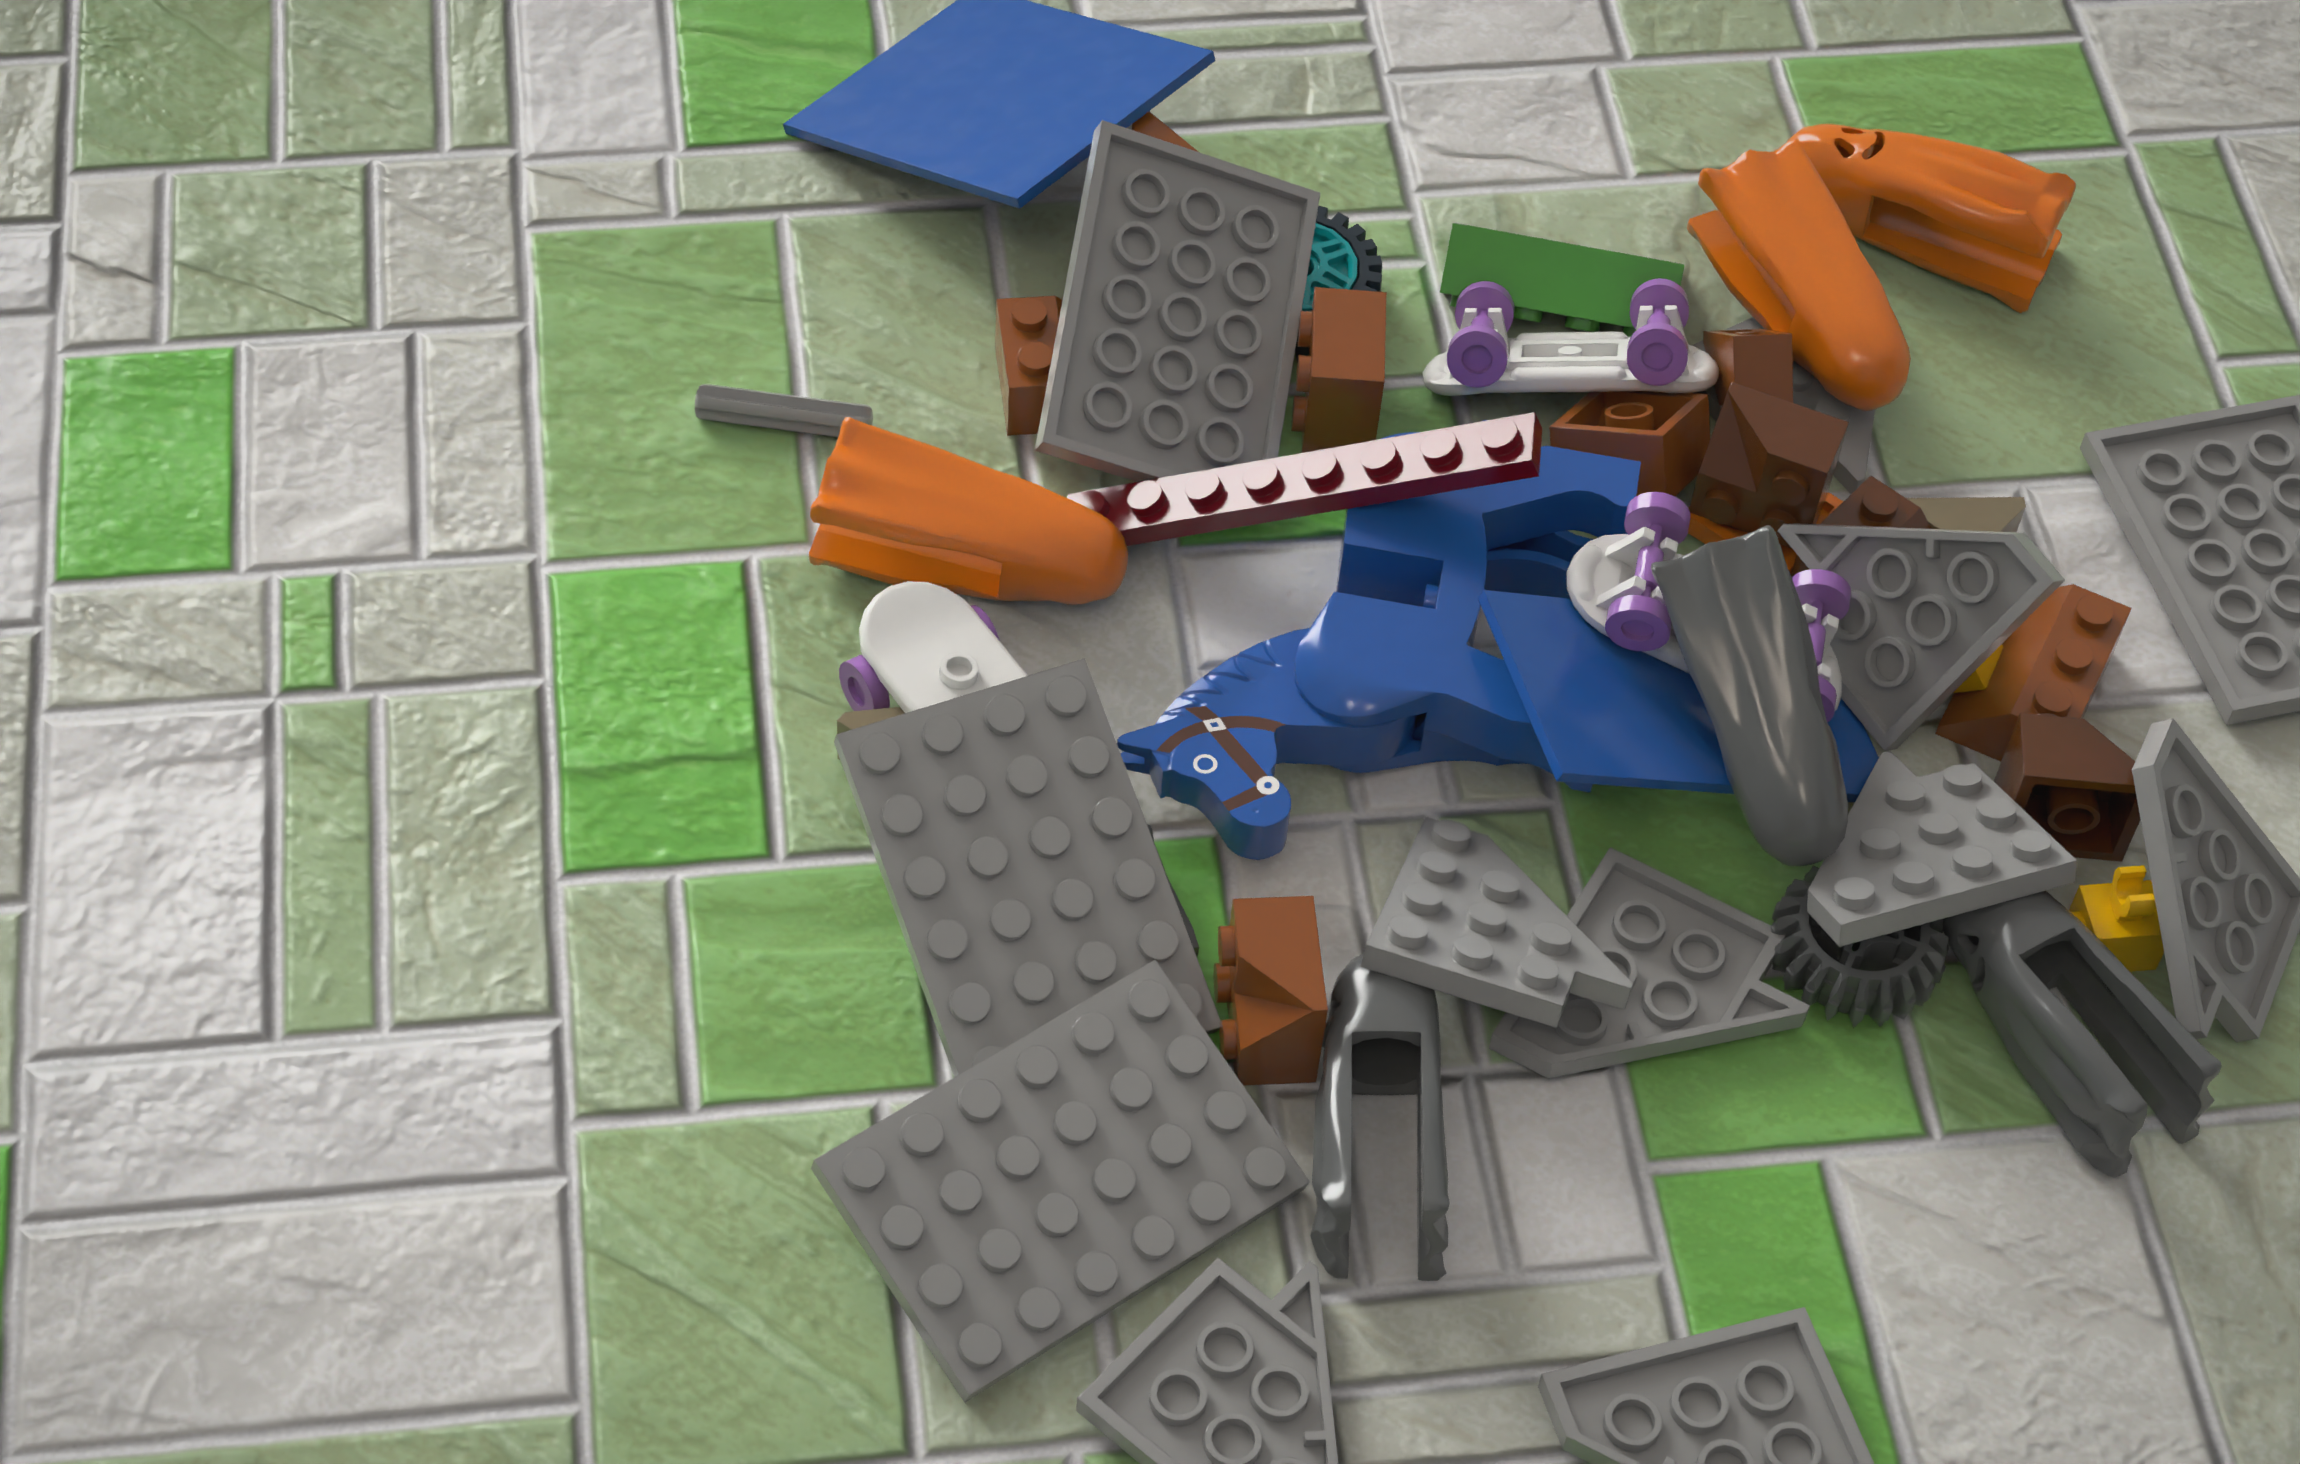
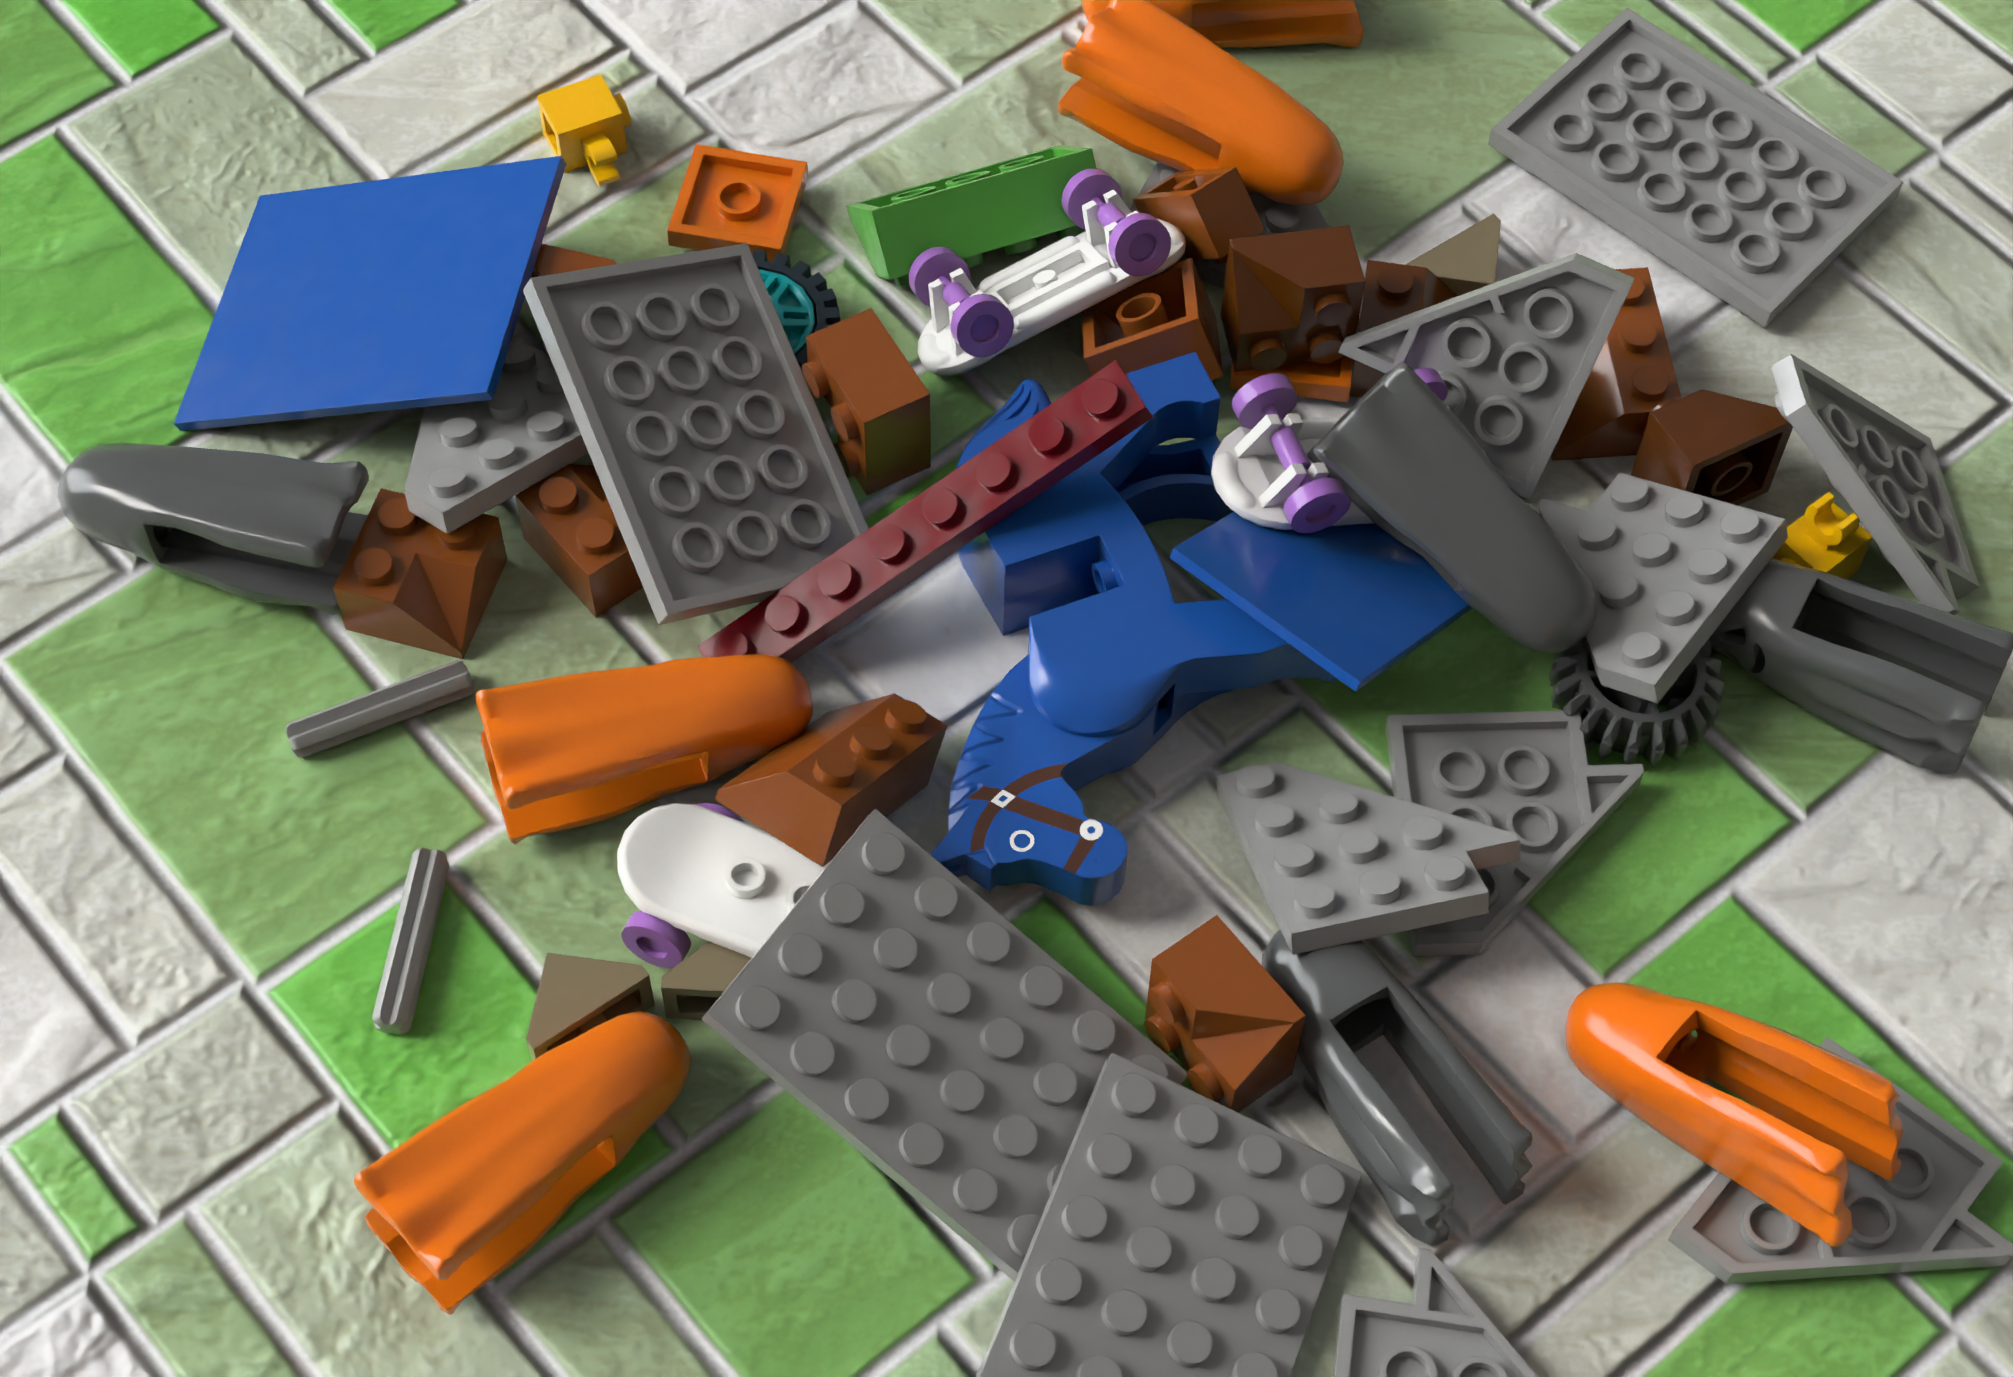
camera: 30 degrees left, 5 degrees up
none -> dark grey piece [57,443,369,615]
none -> dark orange slope [333,488,508,659]
none -> orange piece [354,1011,692,1315]
none -> light grey axle [372,848,449,1035]
none -> light grey wing [404,342,588,534]
none -> dark tan slope [526,953,655,1060]
none -> yellow brick [537,74,631,187]
none -> orange plate [667,144,808,262]
none -> dark orange slope [715,693,948,867]
none -> orange piece [1565,983,1903,1247]

